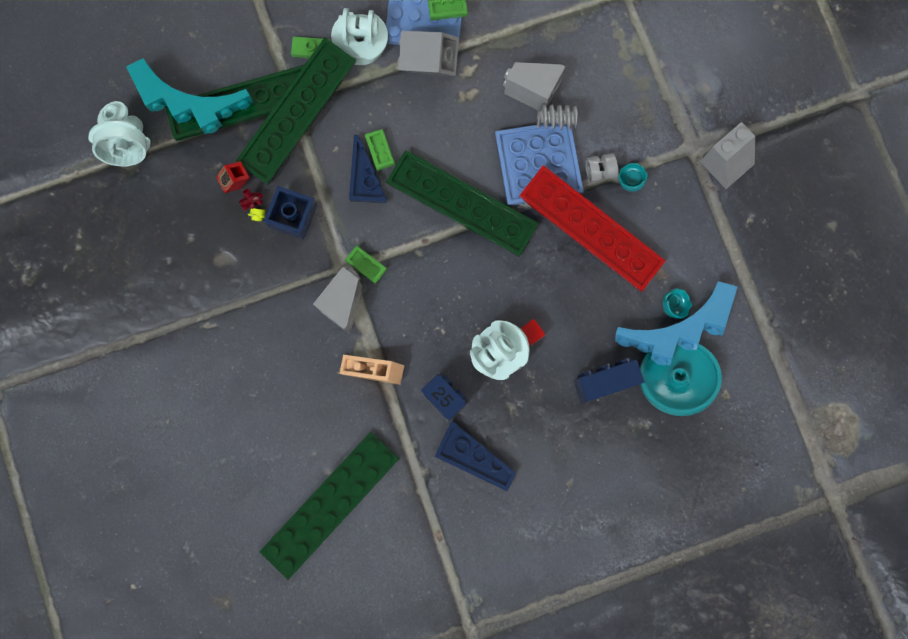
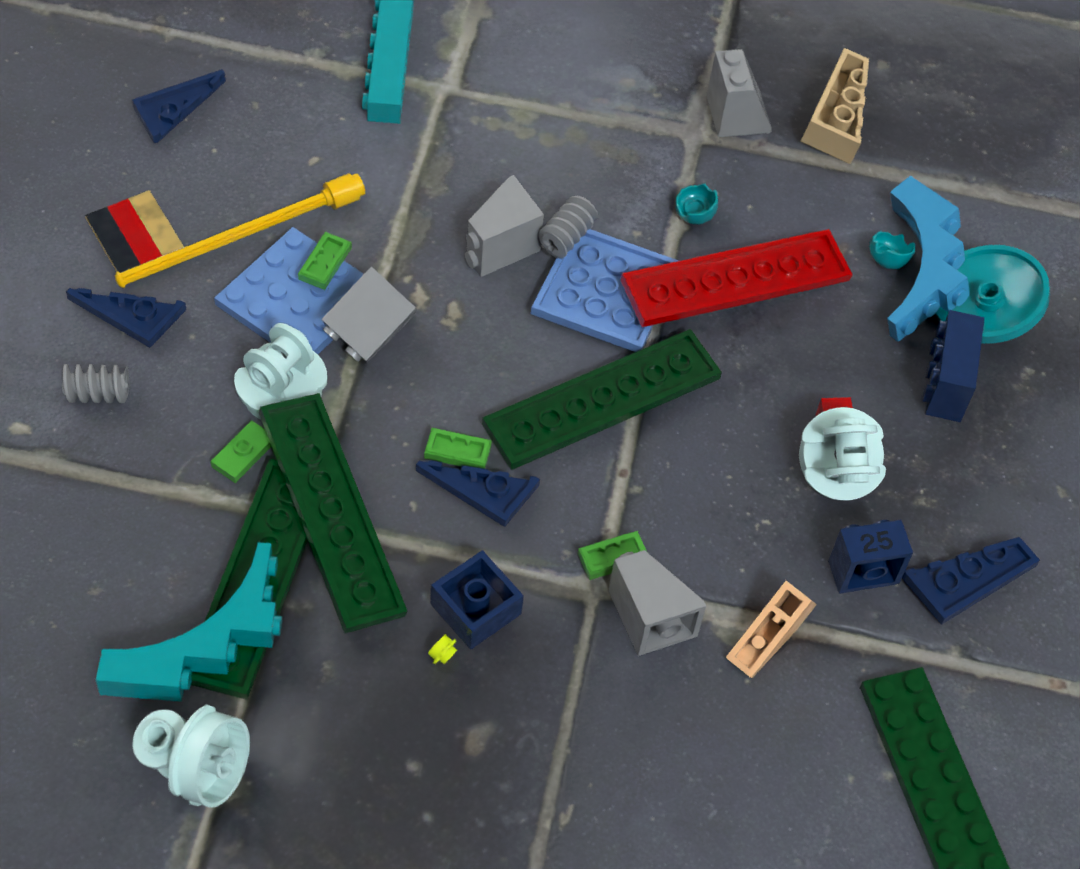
camera: 65 degrees left, 25 degrees down
red brick [216,161,250,193] -> none
dark red plant [239,188,264,211] -> none
light grey wheel [585,153,618,182] -> none
none -> tan wedge [801,48,869,164]

